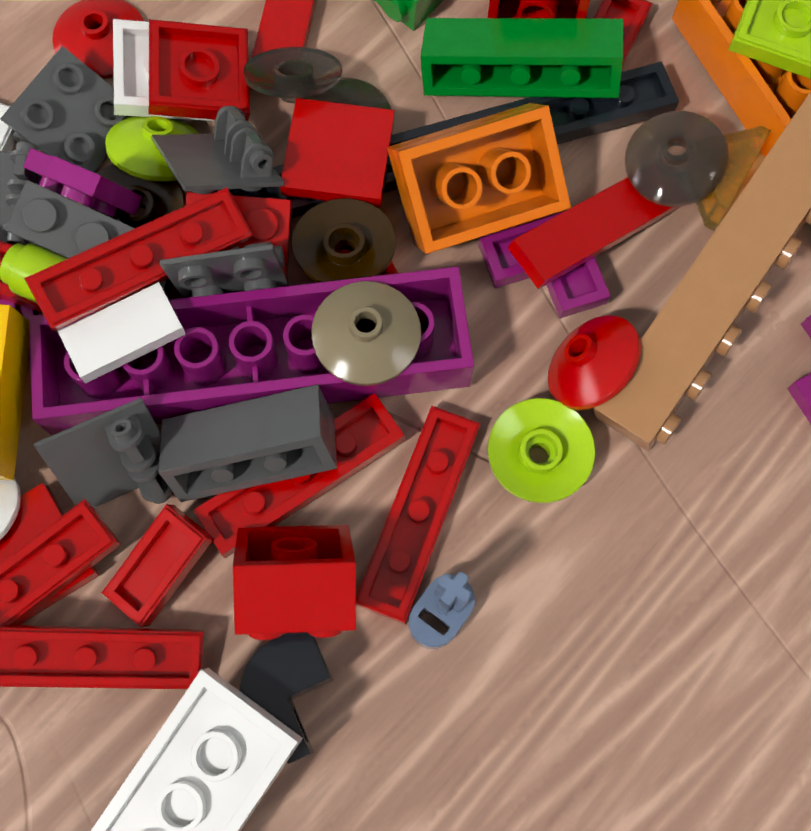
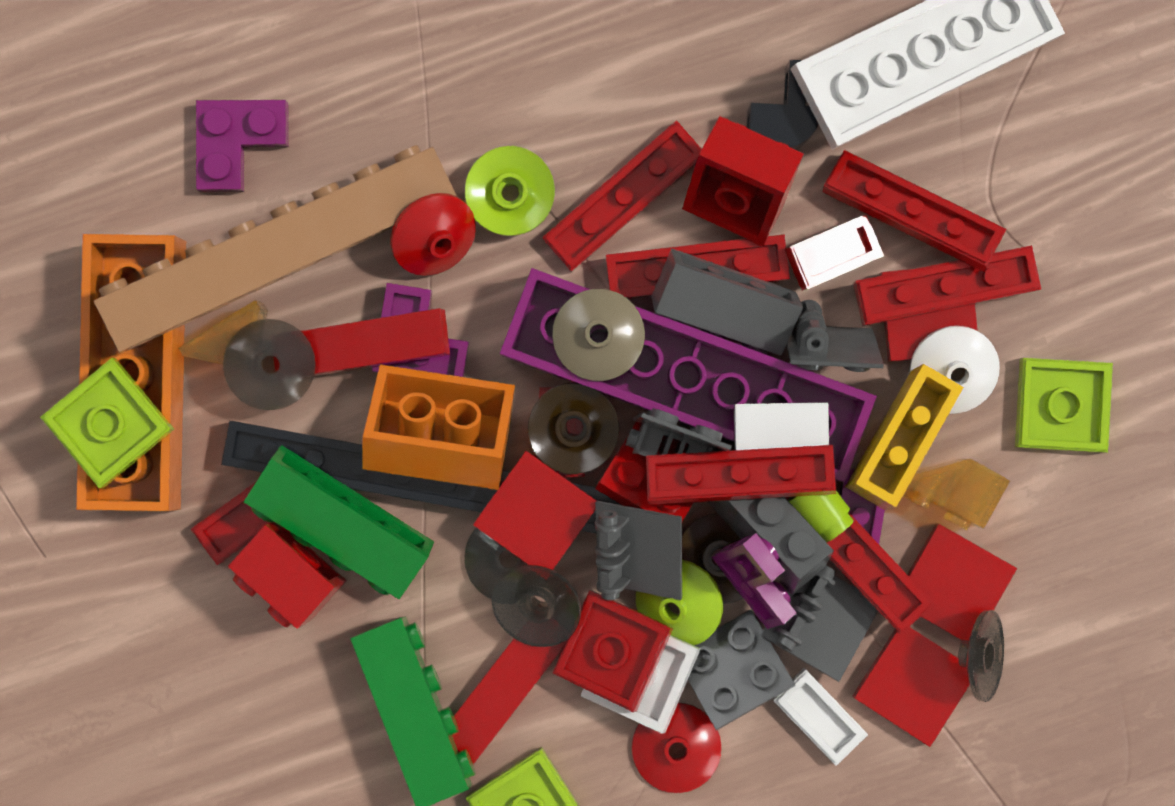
camera: 150 degrees left, 15 degrees up
sand blue piece [409,571,475,649] -> none

